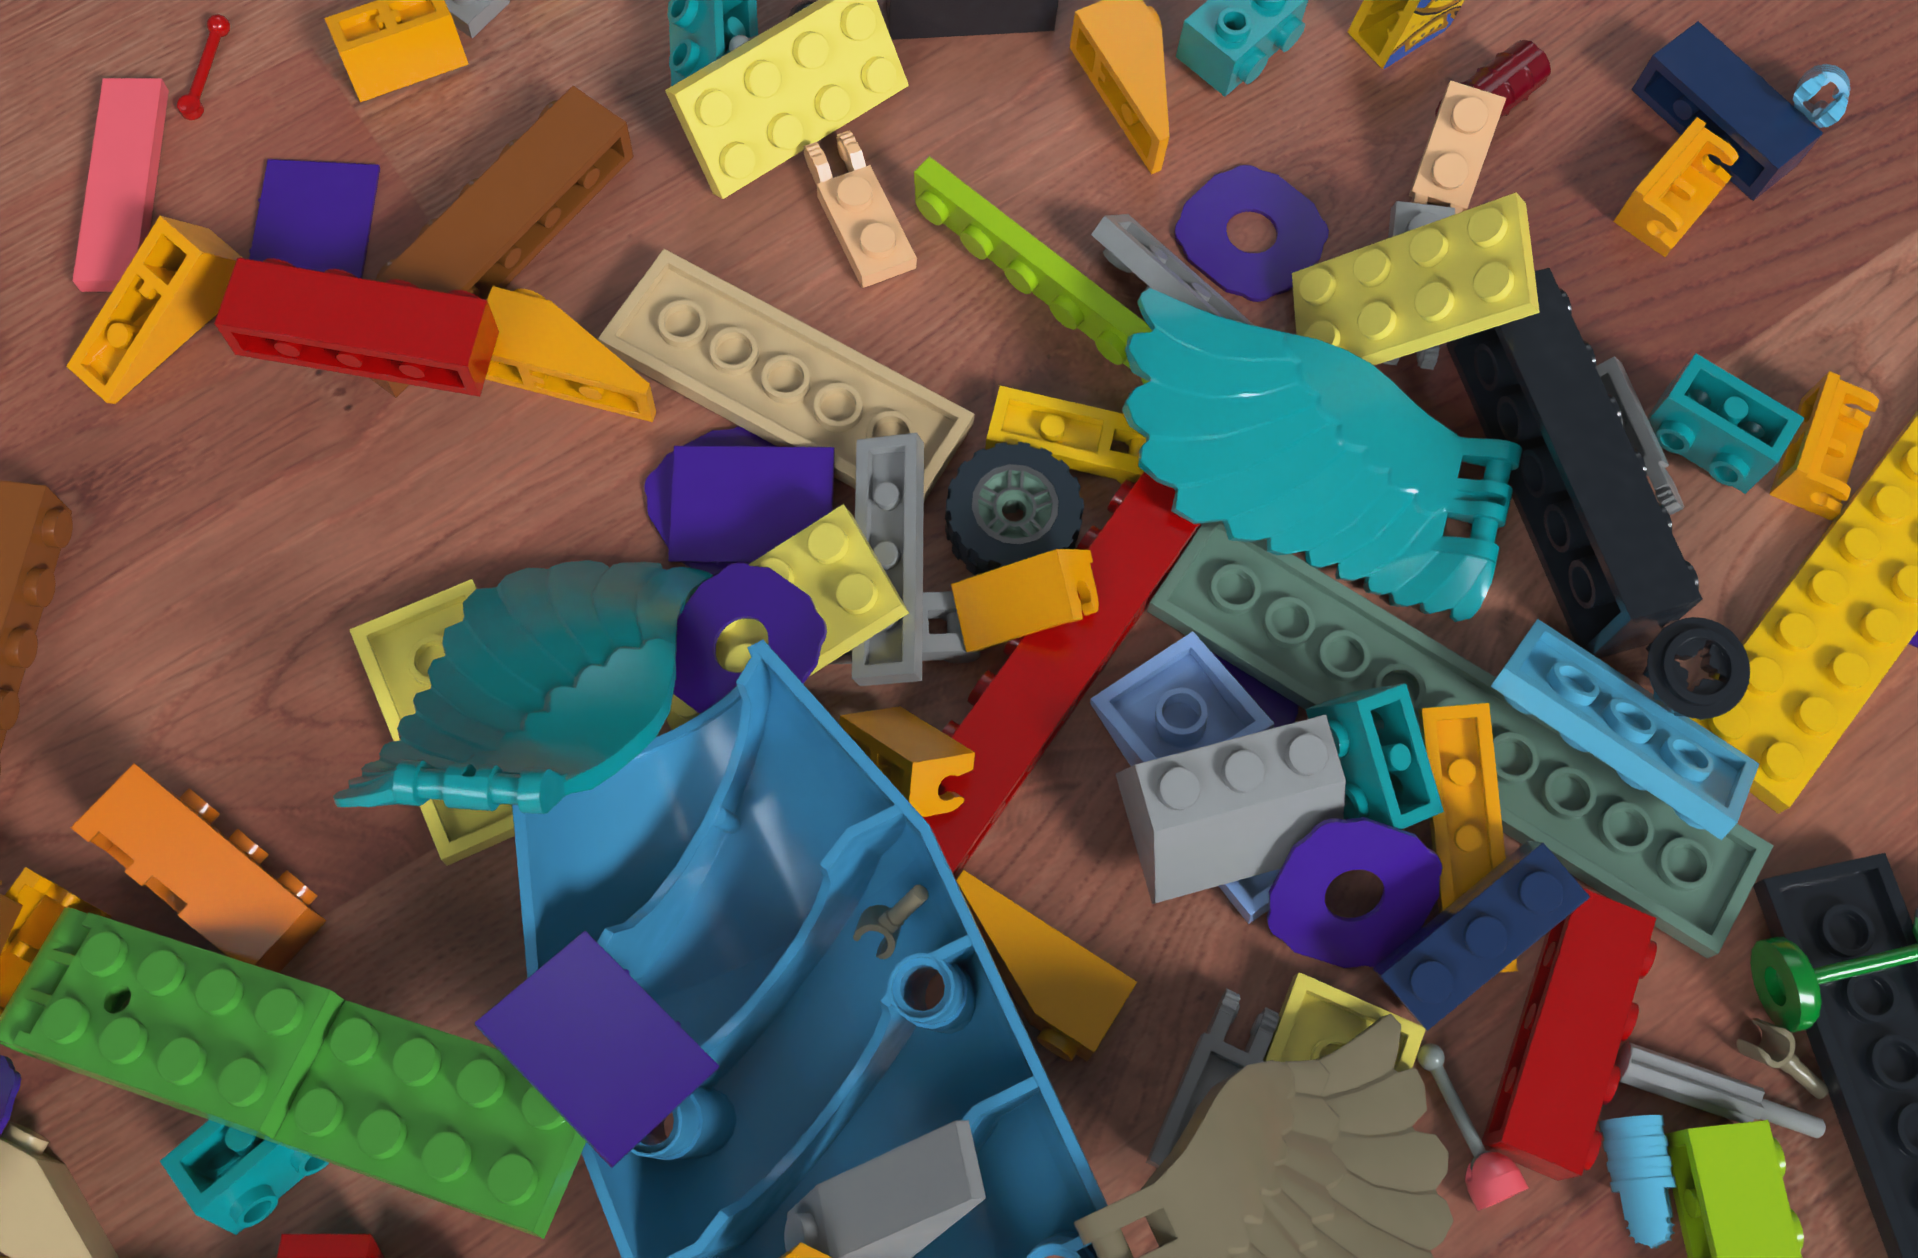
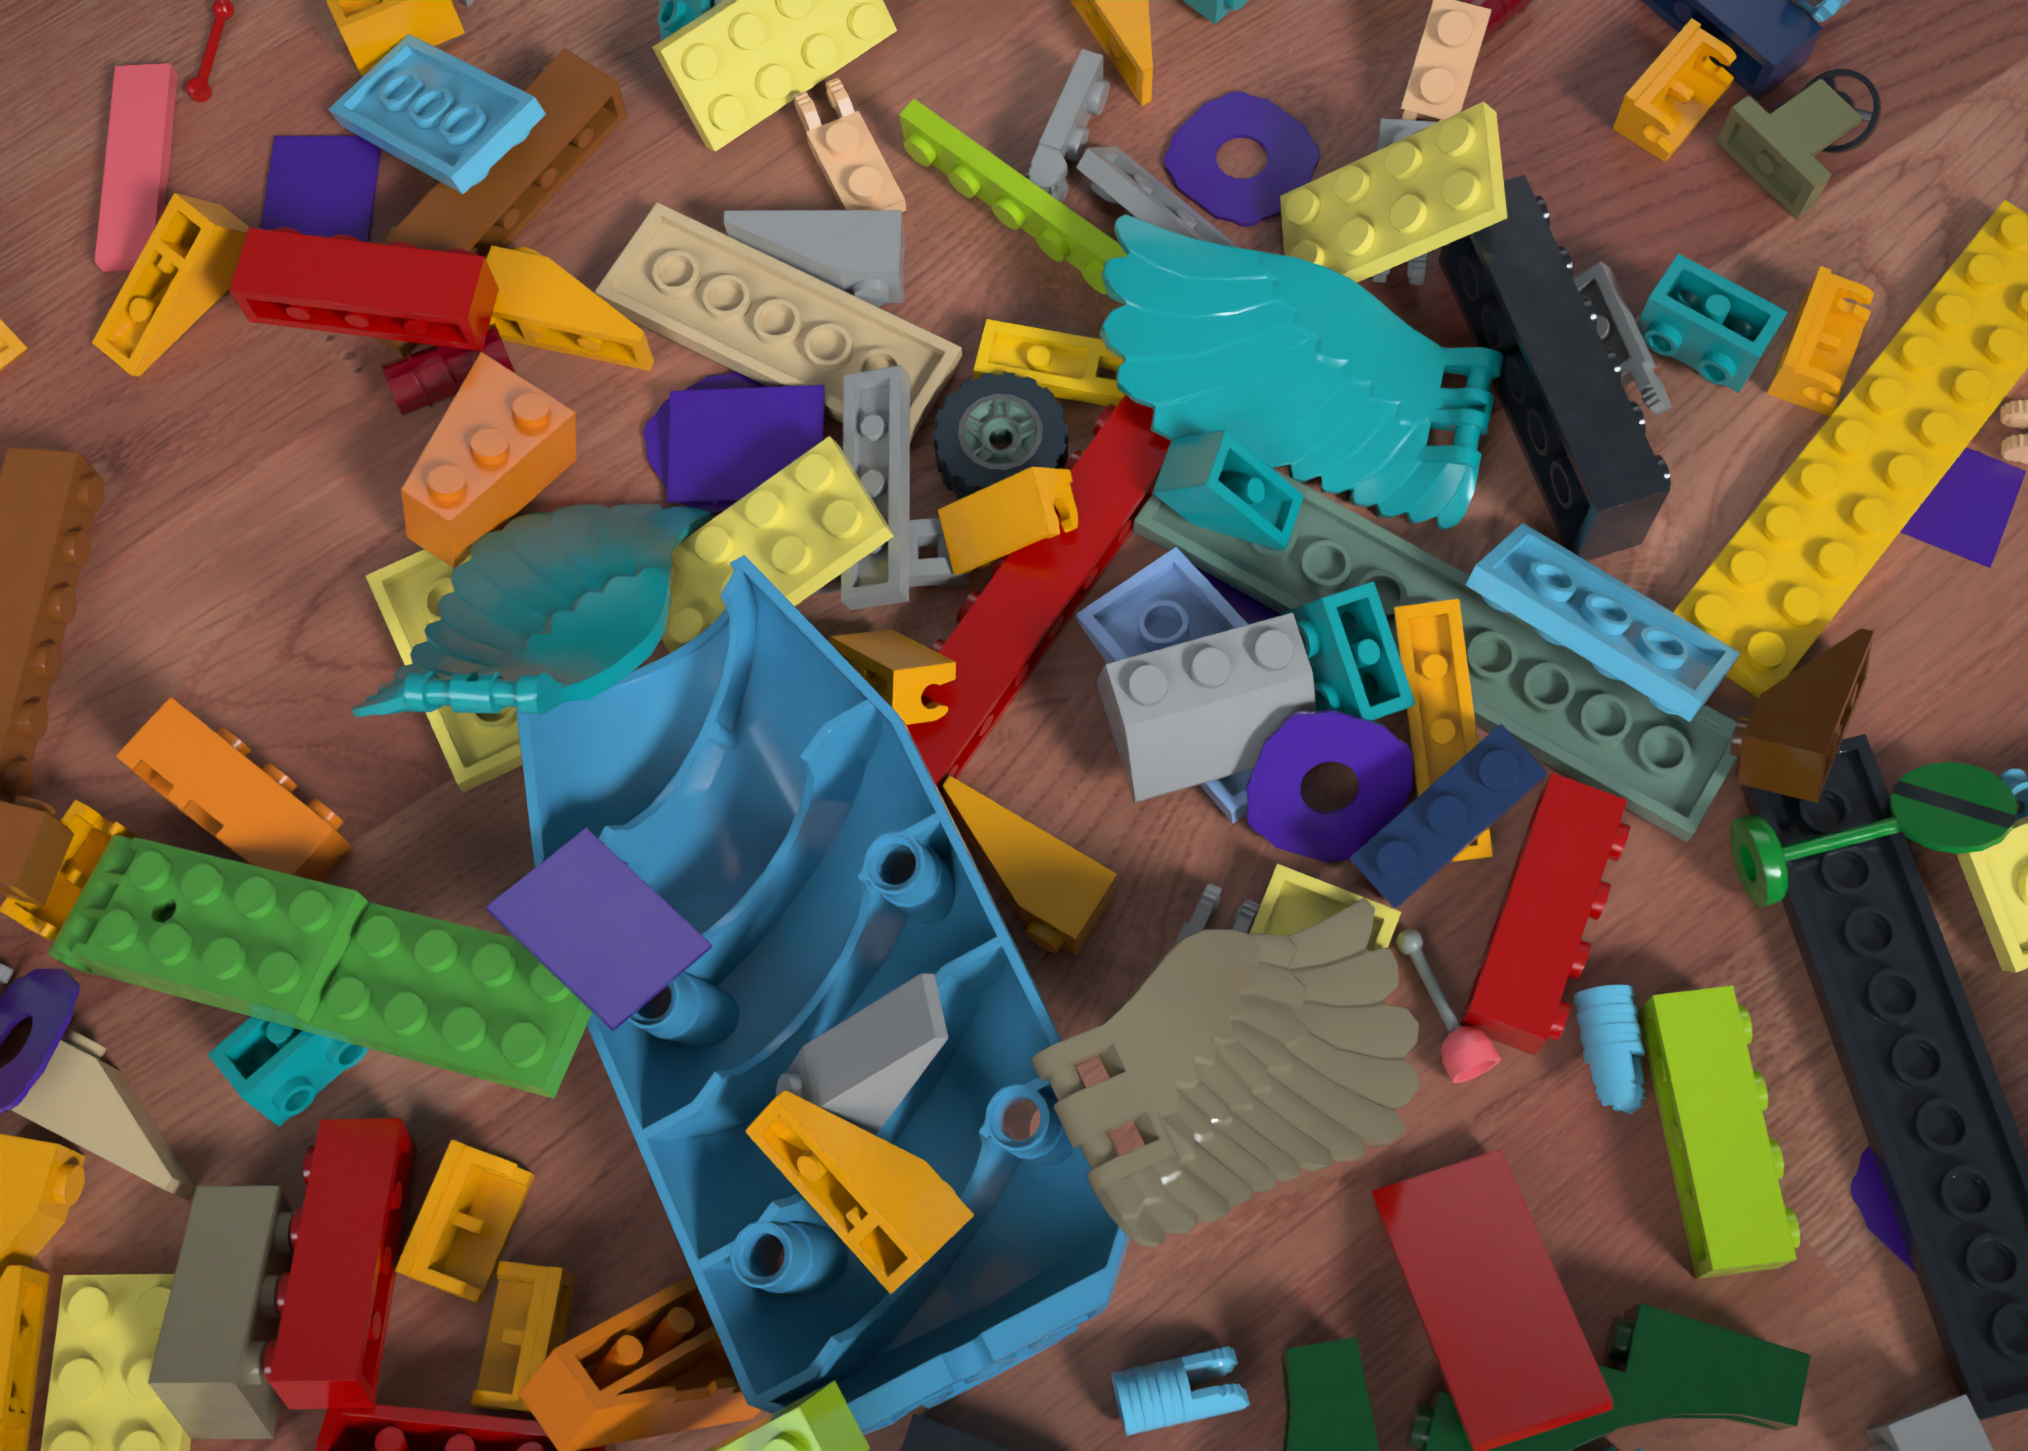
camera: 10 degrees right, 0 degrees up
dark purple piece [673,563,827,714] -> none
dark tan hand [853,885,929,960] -> none
light grey axle [1615,1042,1826,1138] -> none
black gear [1643,617,1750,721] -> none
dark tan hand [1736,1018,1829,1099] -> none
none -> medium azure plate [328,34,546,194]
none -> dark red axle [381,323,515,416]
none -> orange wedge [401,352,577,568]
none -> light grey slope [724,210,906,307]
none -> light grey hinge [1027,49,1110,203]
none -> teal slope [1152,430,1304,550]
none -> olive piece [1716,69,1881,220]
none -> reddish brown slope [1730,628,1874,803]

